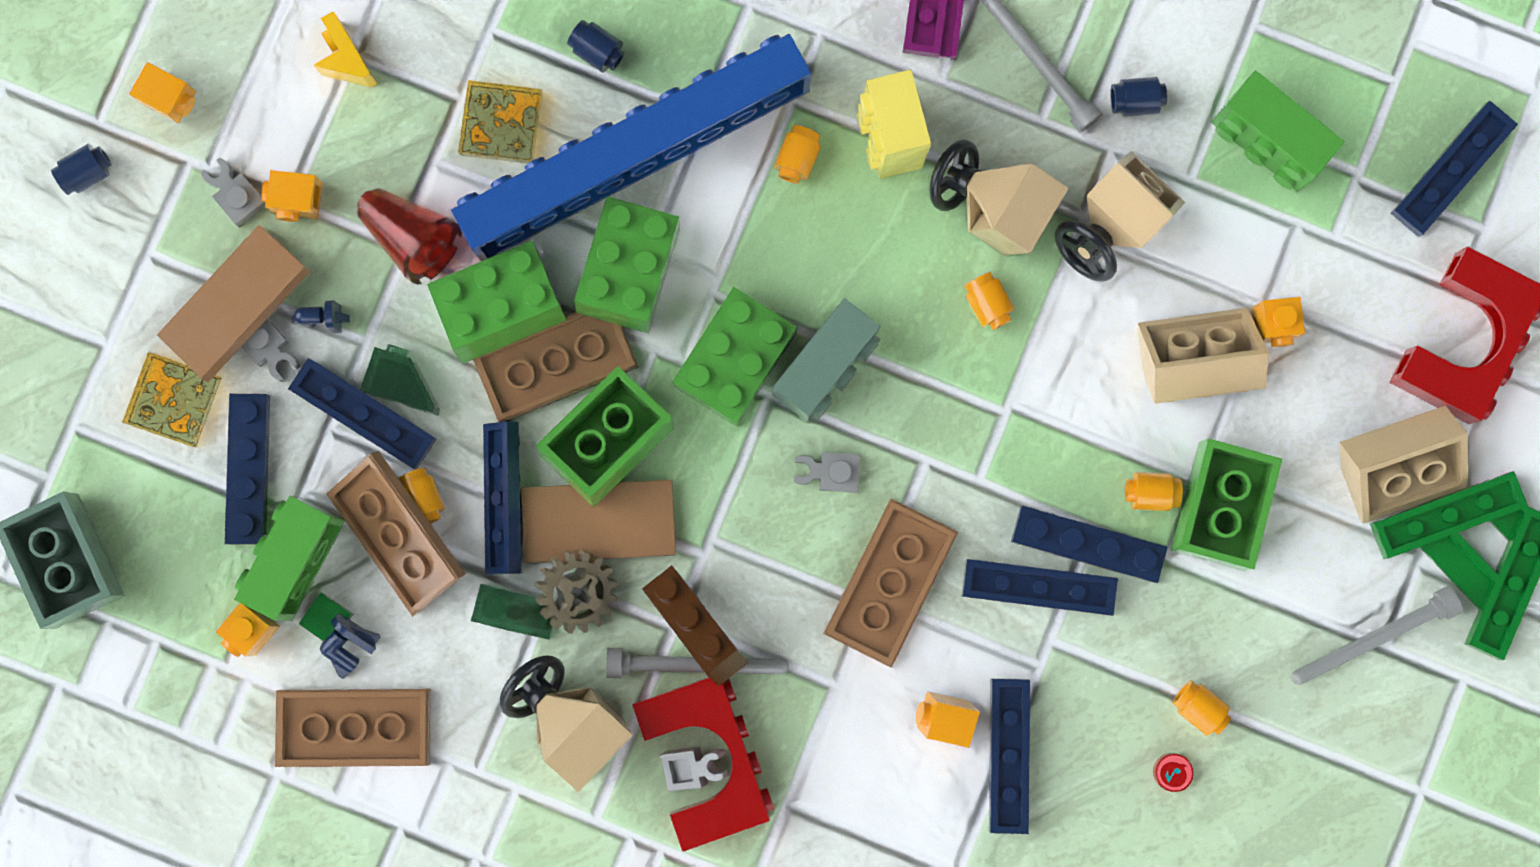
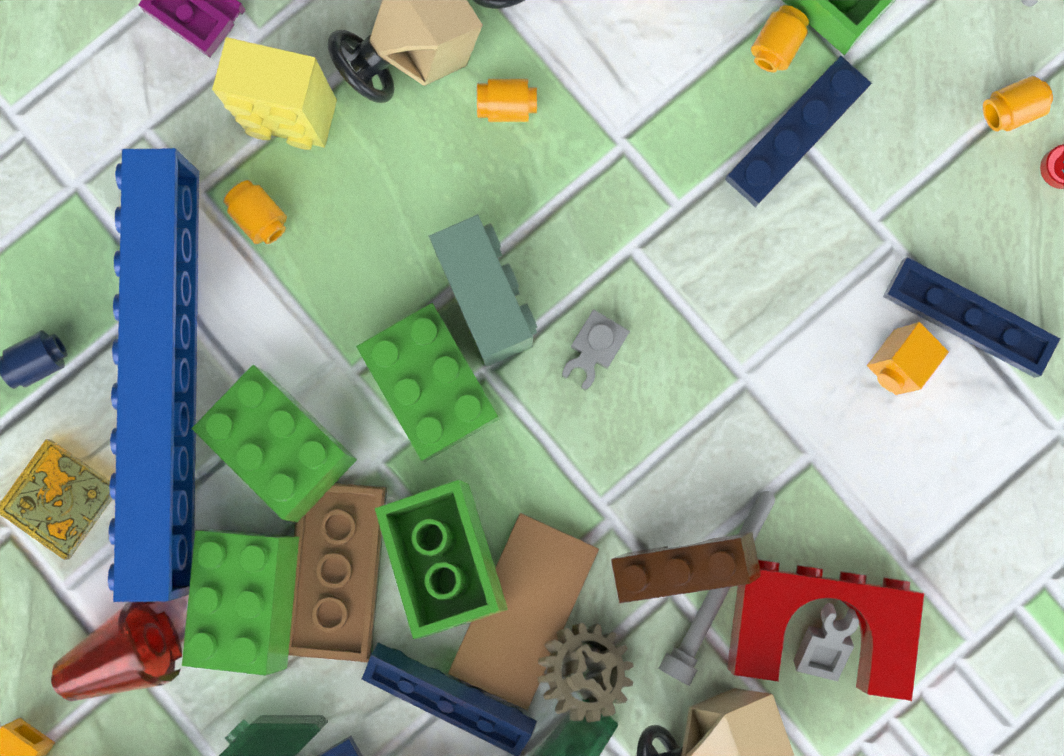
camera: 60 degrees left, 0 degrees up
medium nougat tile [823,499,958,668] -> none
dark blue plate [961,559,1118,616] -> none

